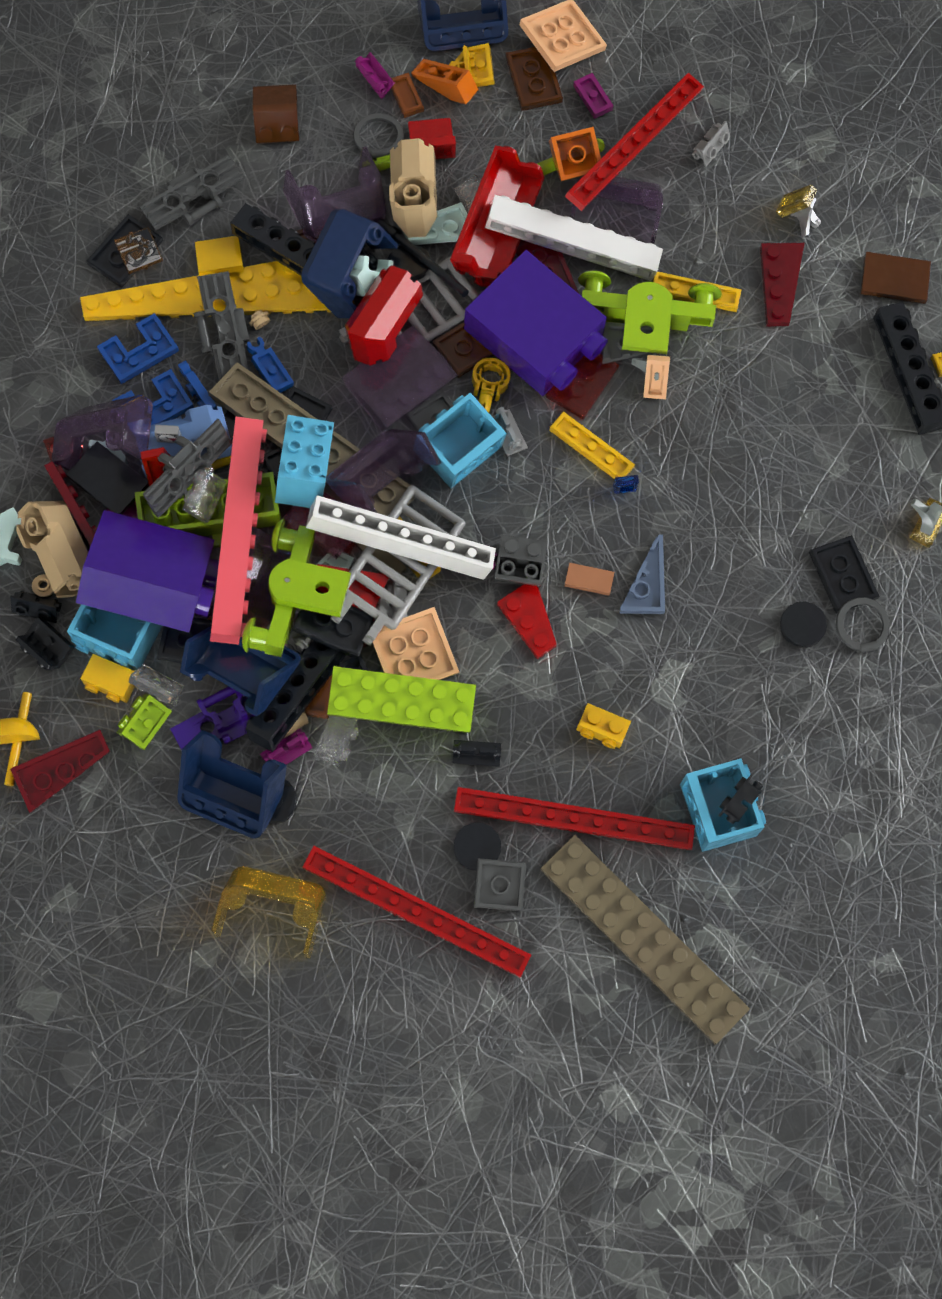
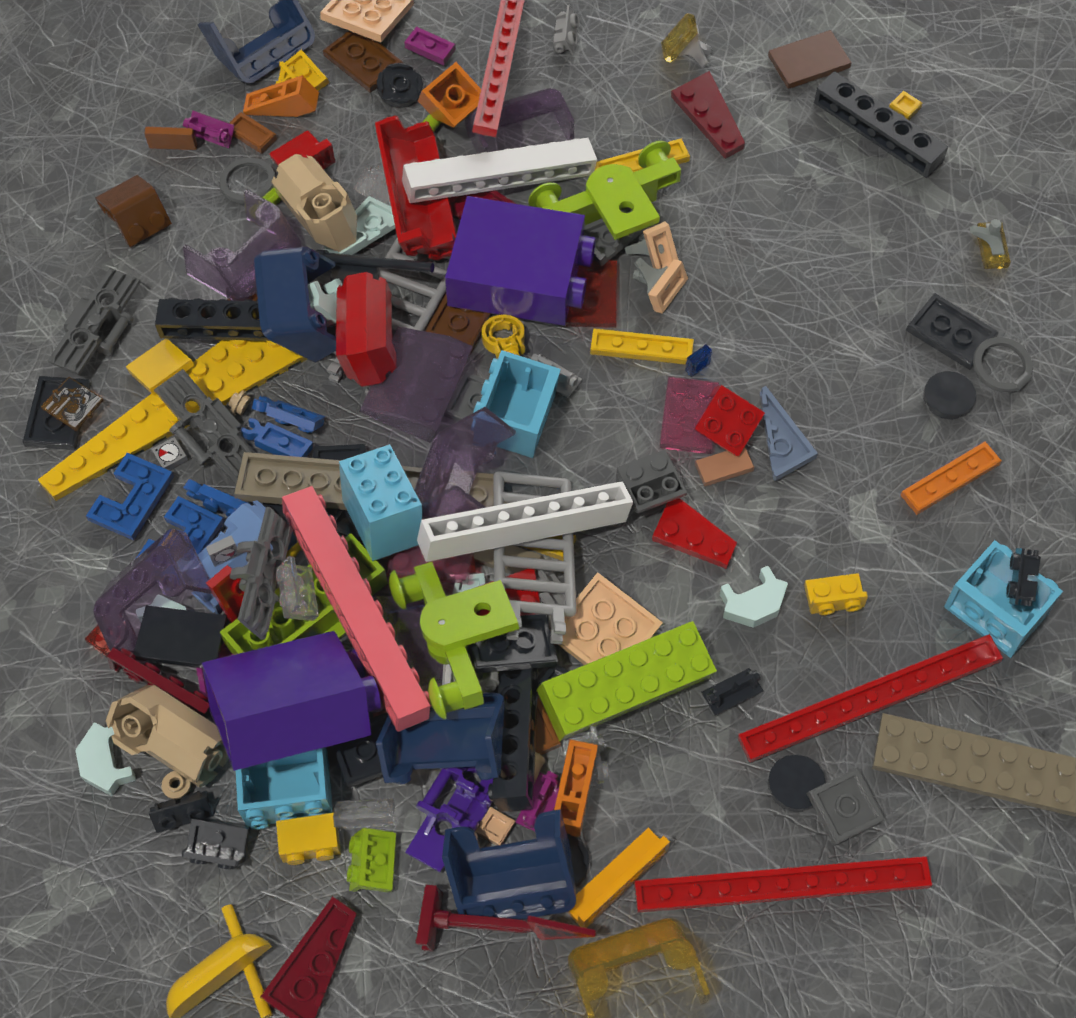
camera: 25 degrees left, 10 degrees down
none -> dark orange tile [144,127,197,150]
none -> tile [151,437,188,470]
none -> blue plate [252,396,325,432]
none -> black tile [376,63,423,108]
none -> dark red piece [415,884,596,952]
none -> light nougat tile [476,807,515,846]
none -> orange slope [554,739,598,837]
none -> light orange fence [567,828,670,928]
none -> light nougat piece [633,258,688,313]
none -> clear pink plate [660,377,719,454]
none -> red bracket [694,385,765,456]
none -> light aqua piece [720,566,788,628]
none -> orange tile [901,442,1002,515]

